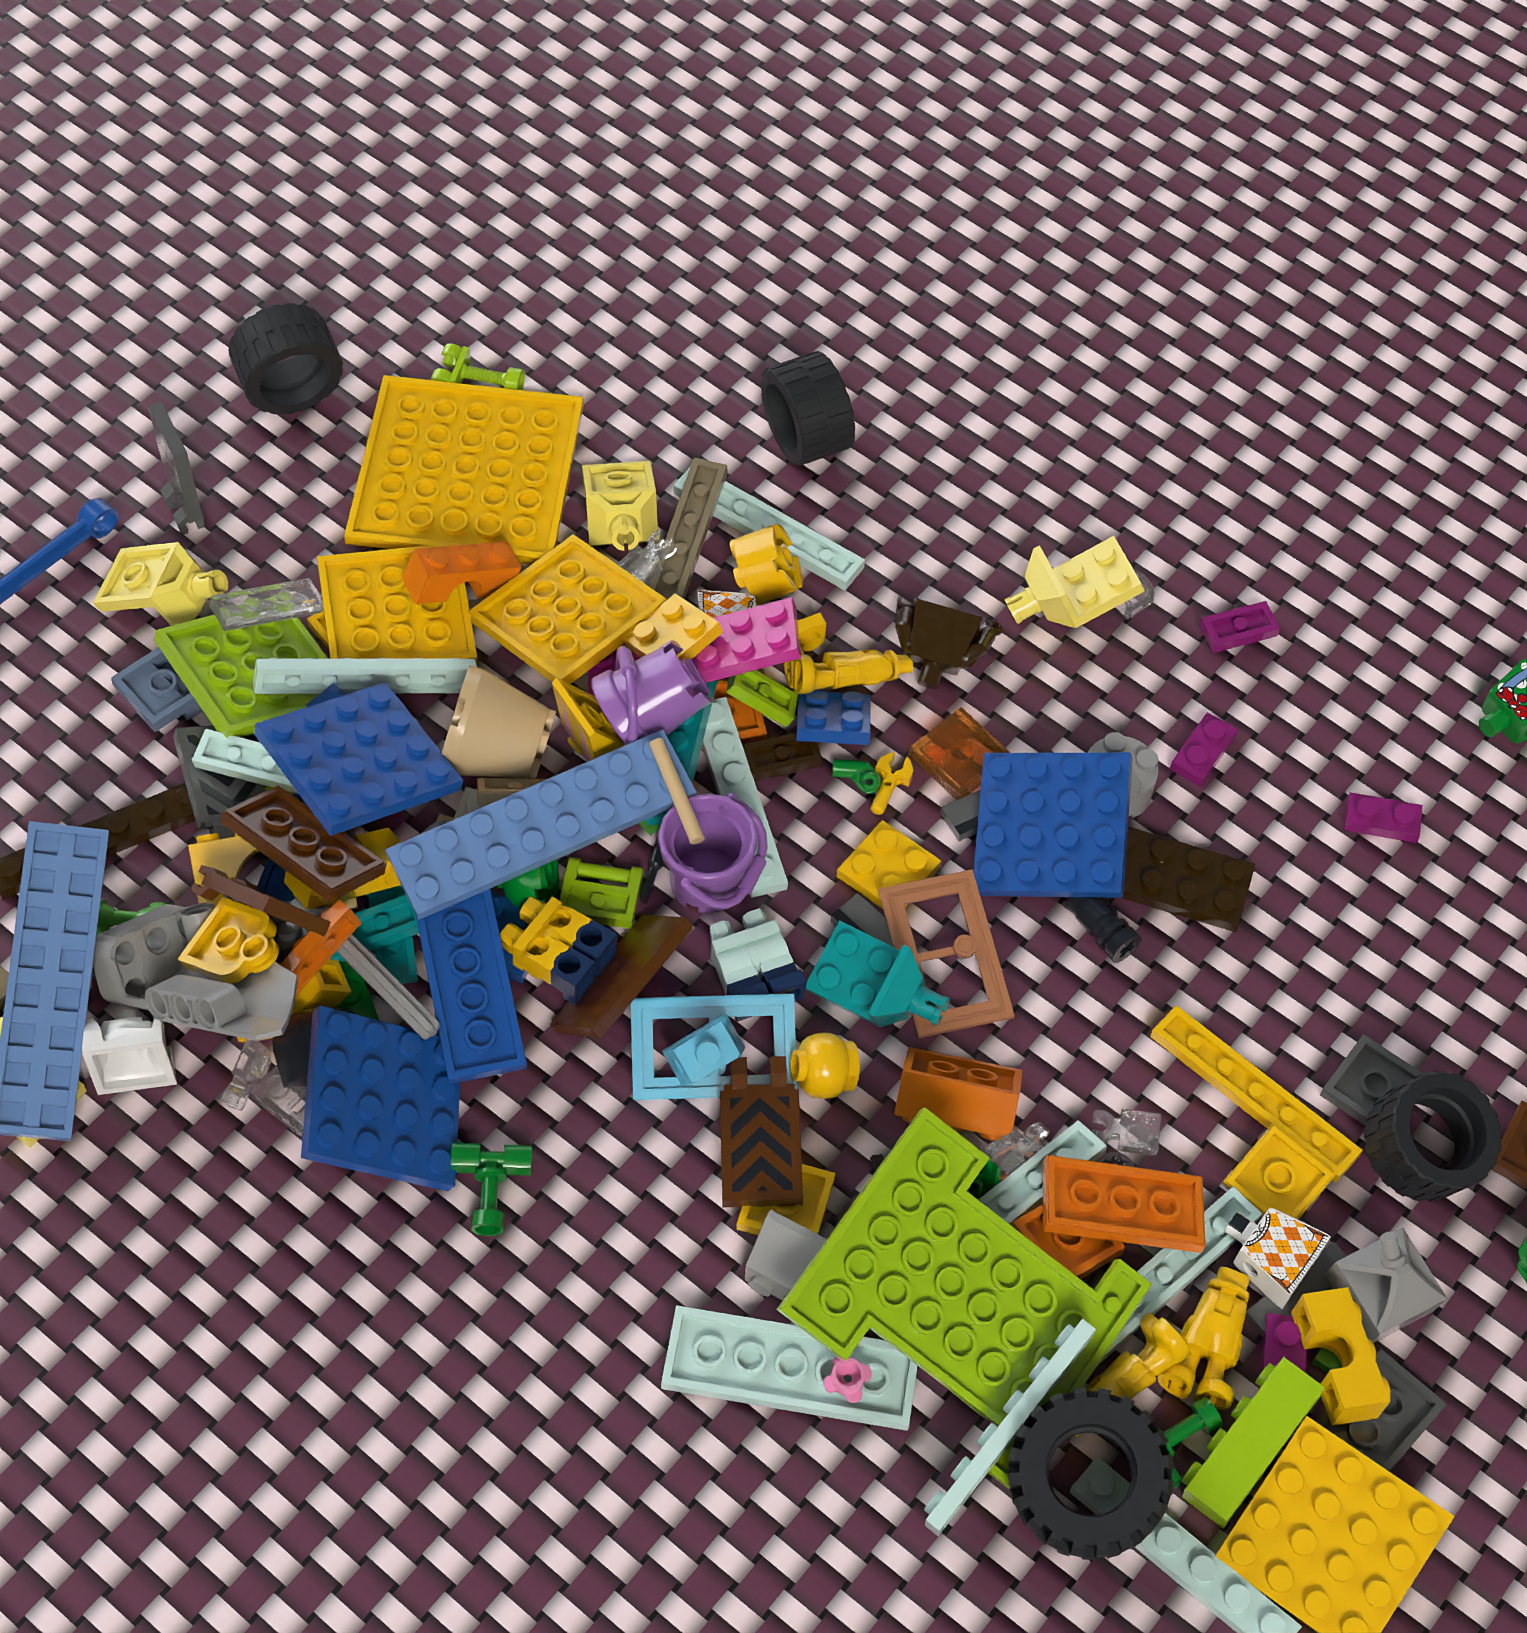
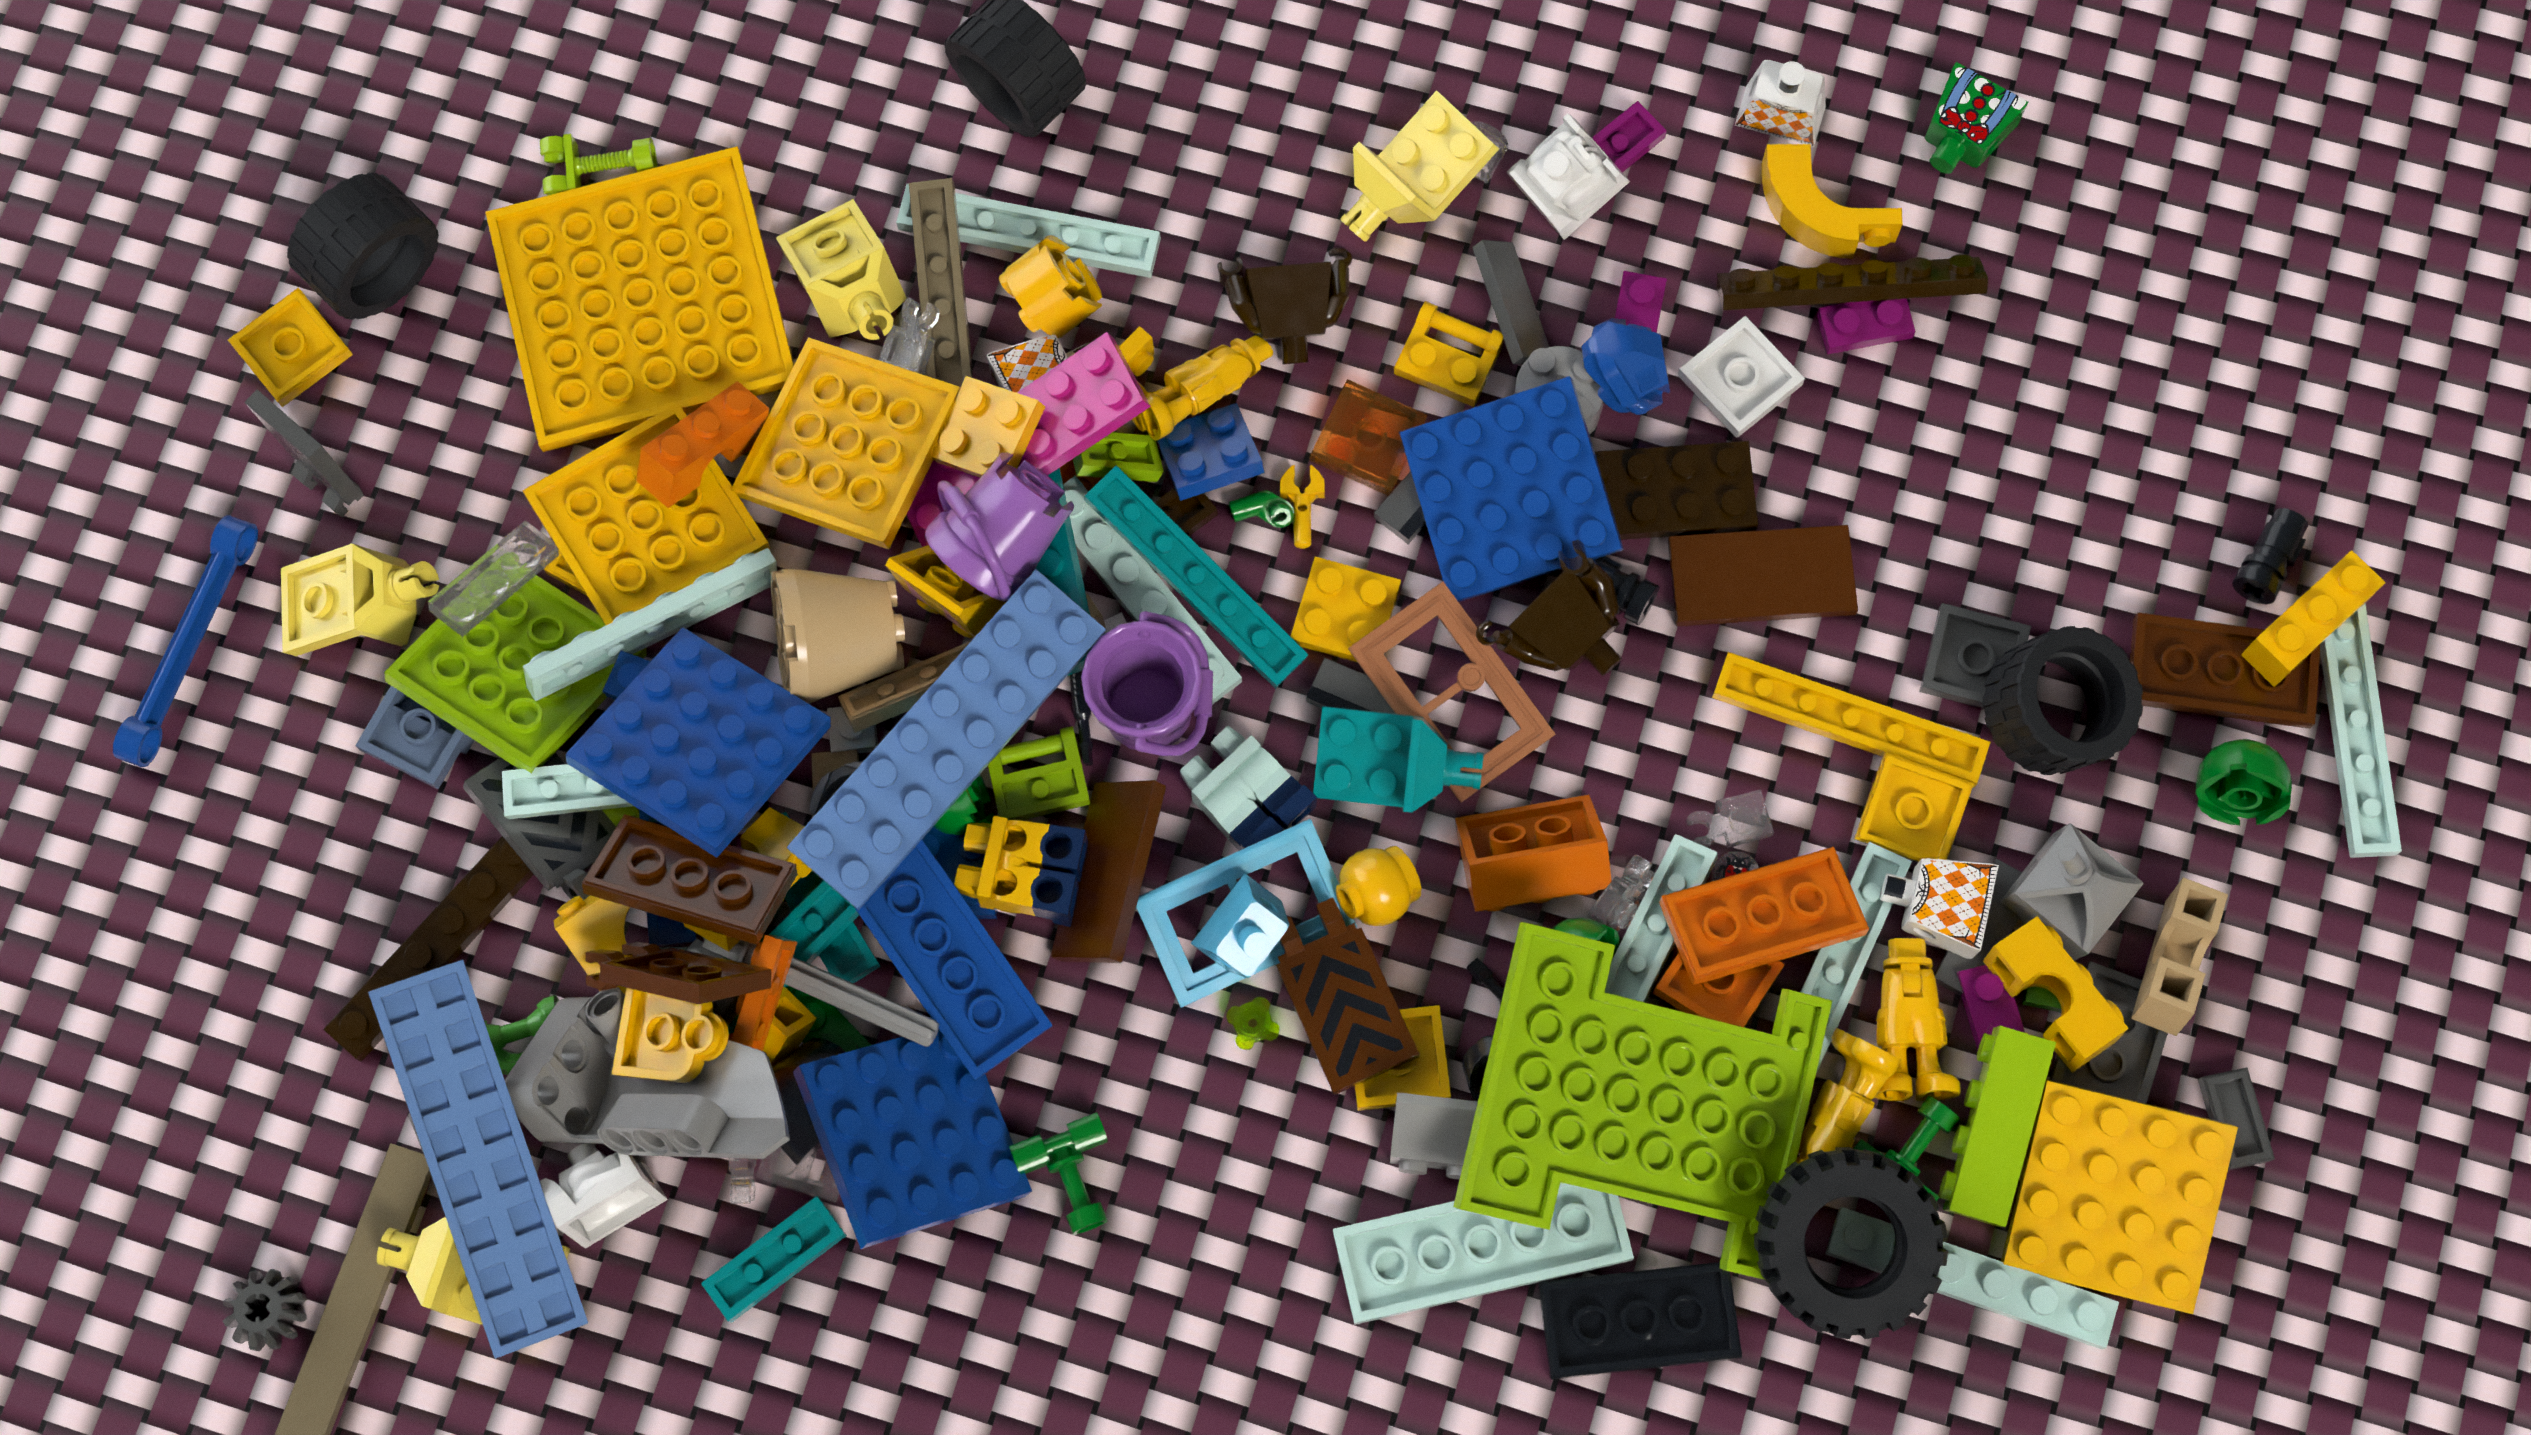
camera: 15 degrees left, 15 degrees up
tan bar [649,738,705,845] -> none
bright pink plate [823,1357,872,1403] -> none
light aqua plate [924,1319,1096,1536] -> none
none -> yellow plate [228,287,353,407]
none -> teal plate [701,1196,847,1323]
none -> teal plate [1084,465,1309,689]
none -> clear neon green plate [1226,997,1280,1050]
none -> yellow plate [1394,301,1505,407]
none -> dark grey tile [1472,240,1549,365]
none -> dark brown torso [1476,540,1622,676]
none -> white brick [1506,113,1630,240]
none -> black tile [1538,1262,1742,1380]
none -> blue helmet [1581,318,1670,415]
none -> reddish brown tile [1668,525,1858,626]
none -> white plate [1678,316,1805,438]
none -> dark brown plate [1716,254,1988,310]
none -> white torso [1735,60,1826,147]
none -> yellow arch [1761,144,1903,259]
none -> tan arch [2131,877,2228,1036]
none -> dark grey tile [2198,1067,2275,1171]

